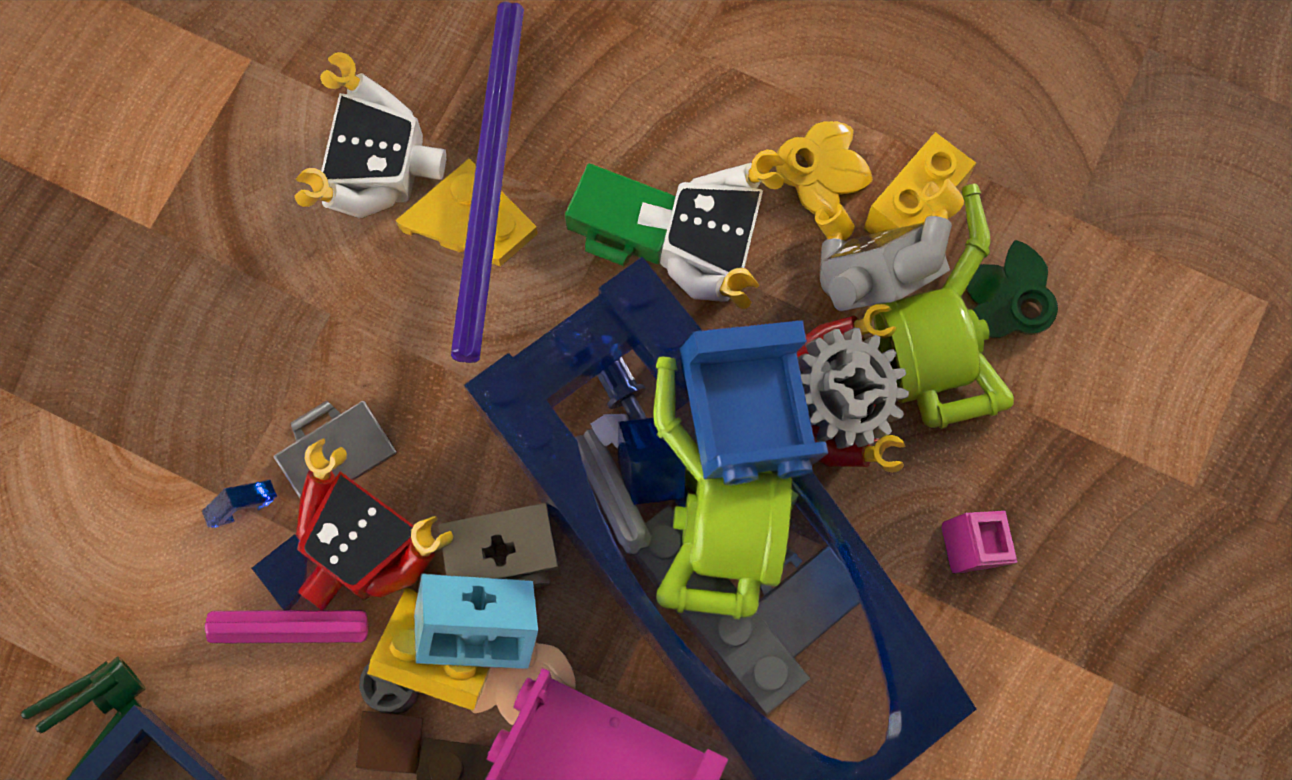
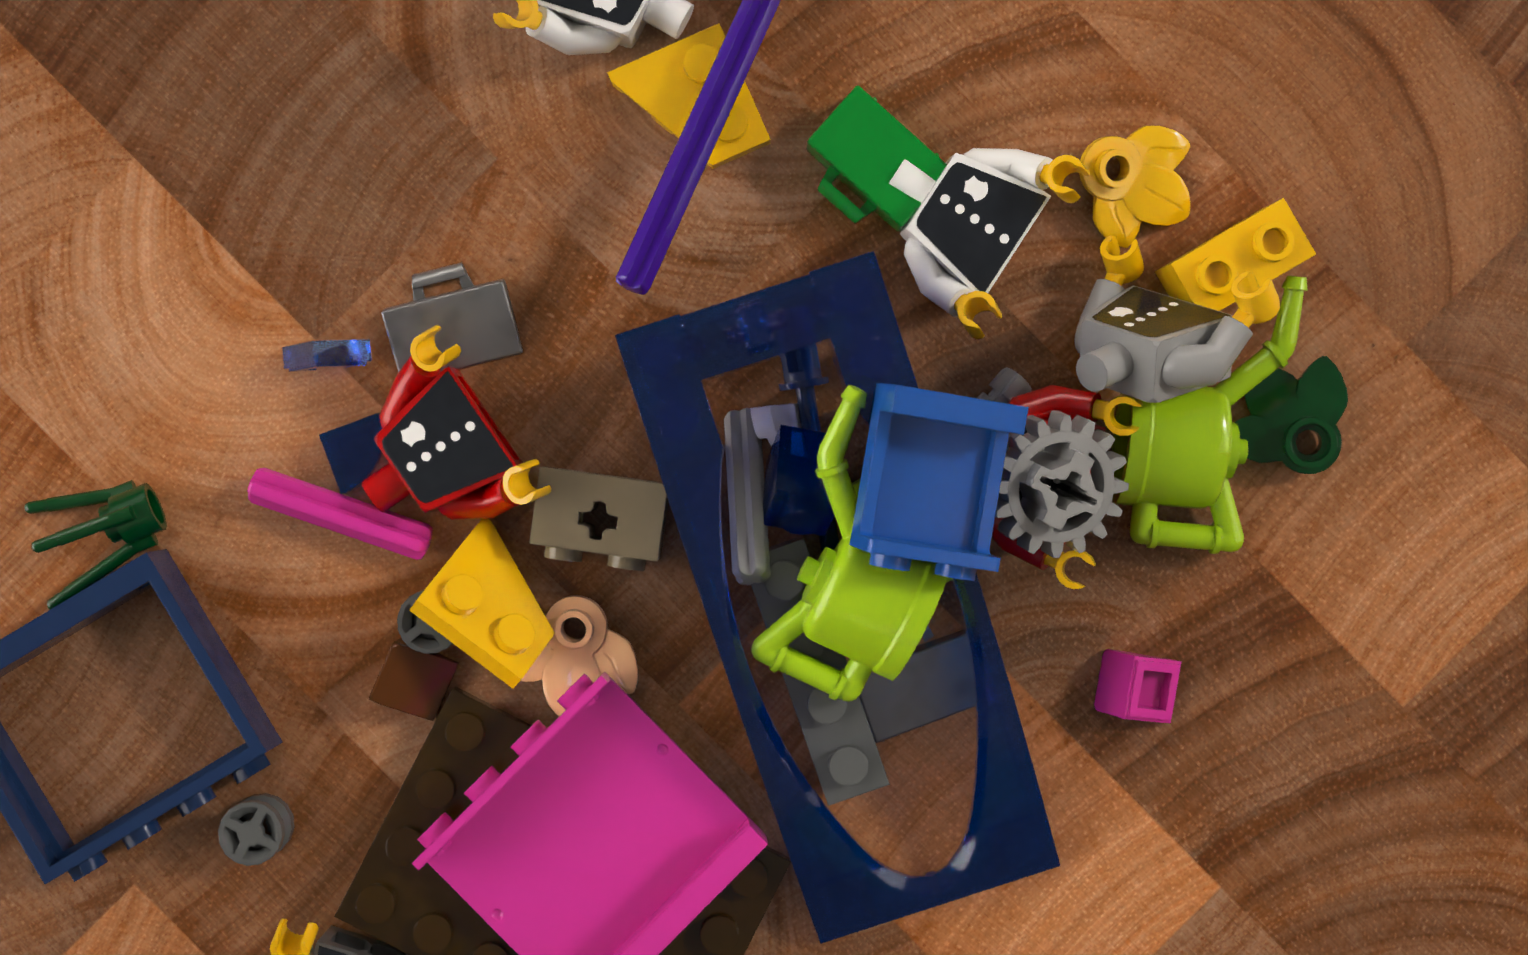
camera: 20 degrees right, 15 degrees up
medium azure brick [414,574,538,669] -> none

